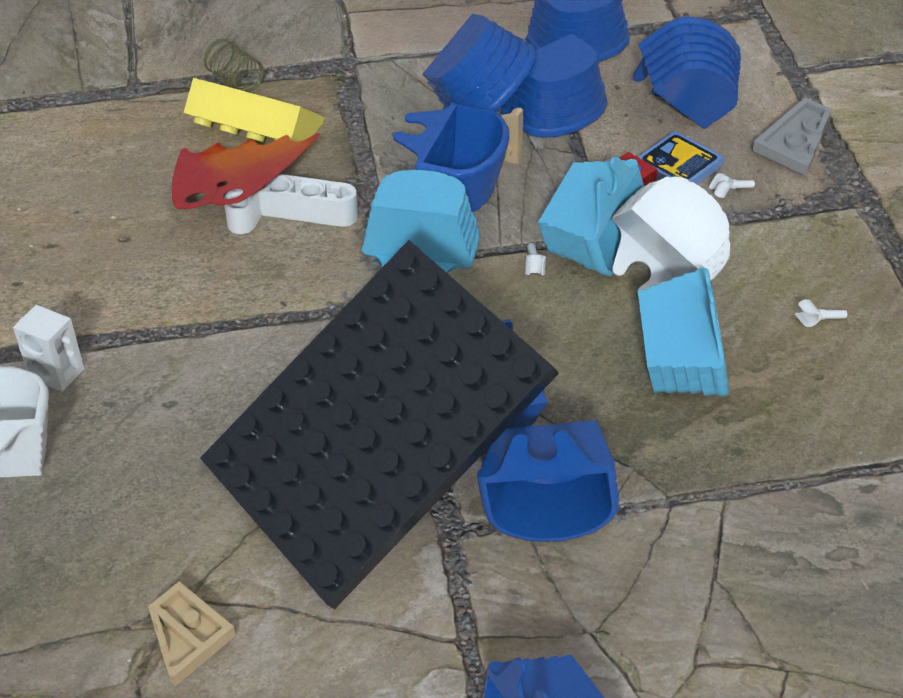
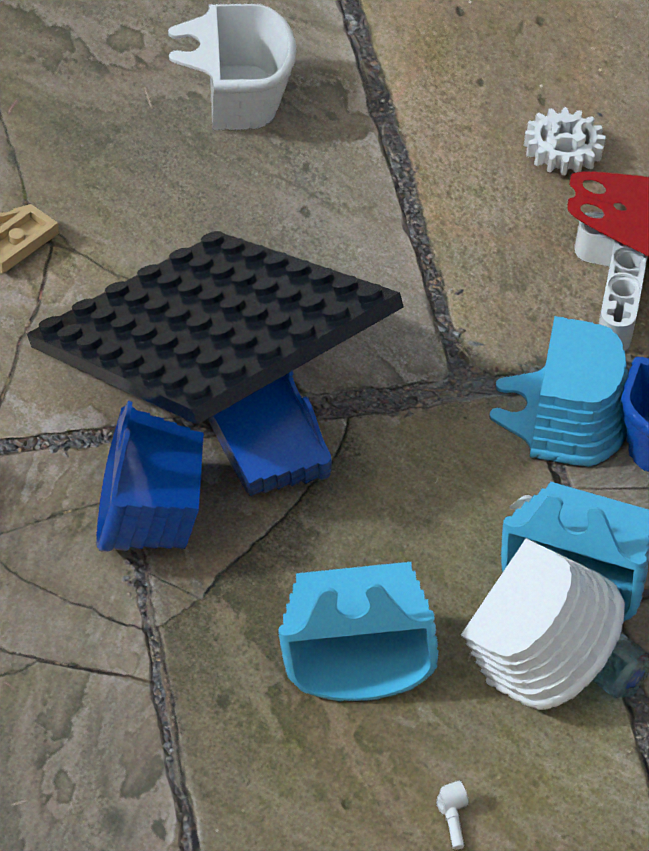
camera: 85 degrees right, 5 degrees up
white brick [13,305,84,392] -> none
none -> white gear [524,107,605,175]

